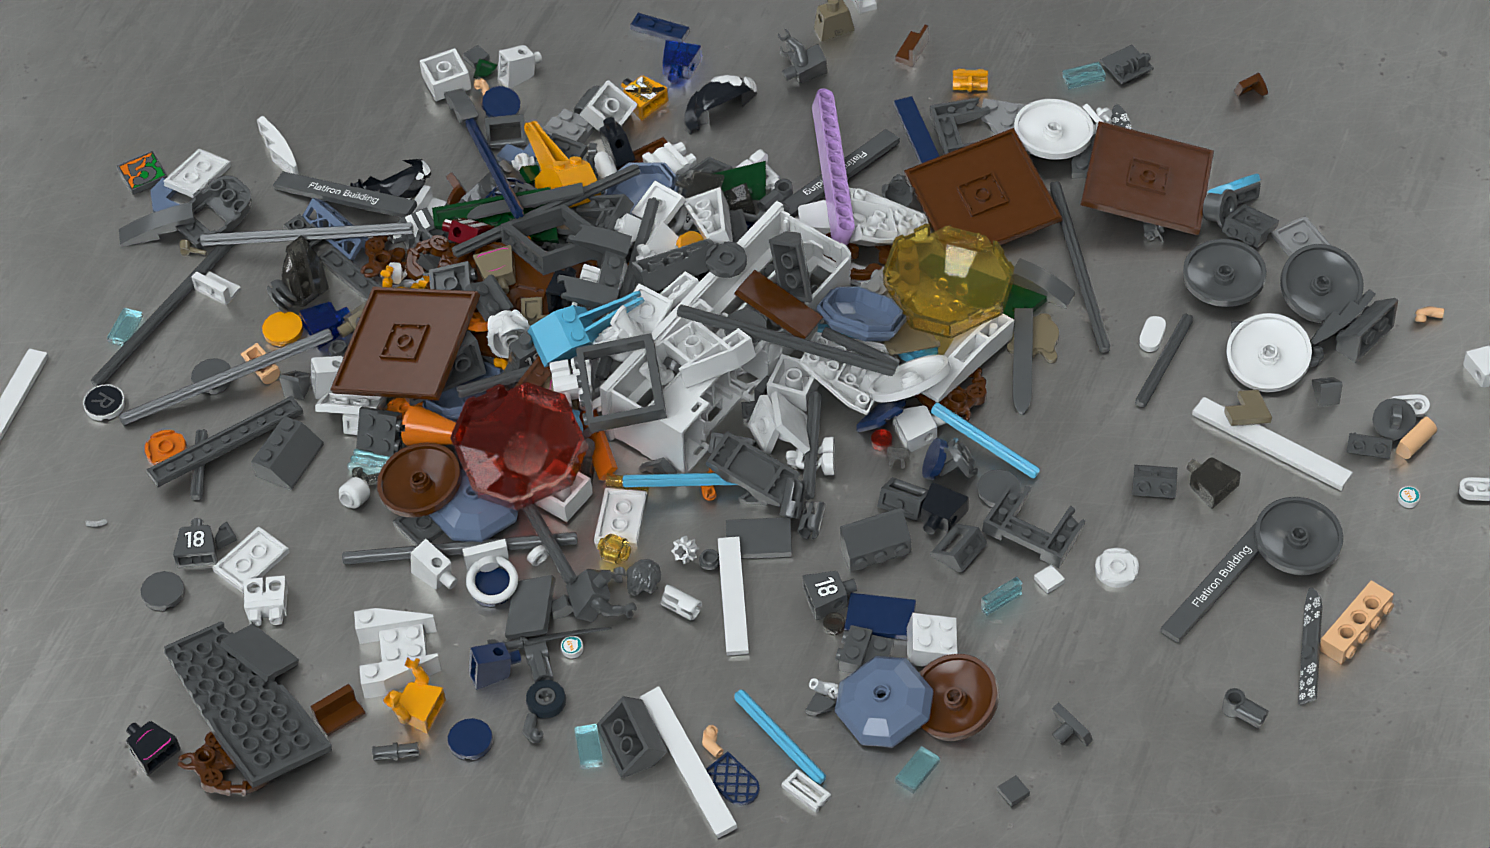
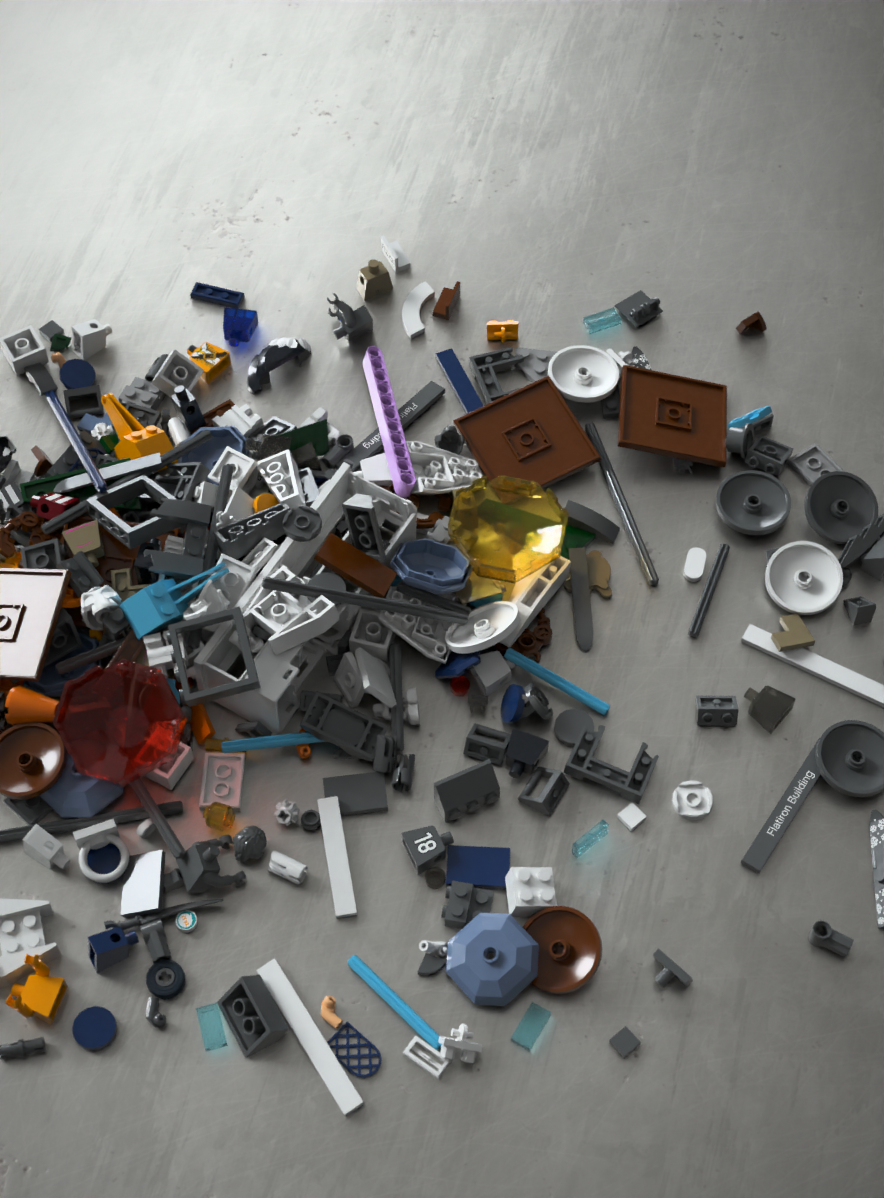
camera: 10 degrees left, 5 degrees up
none -> white tile [402,281,435,339]
none -> white hips [438,1024,483,1063]

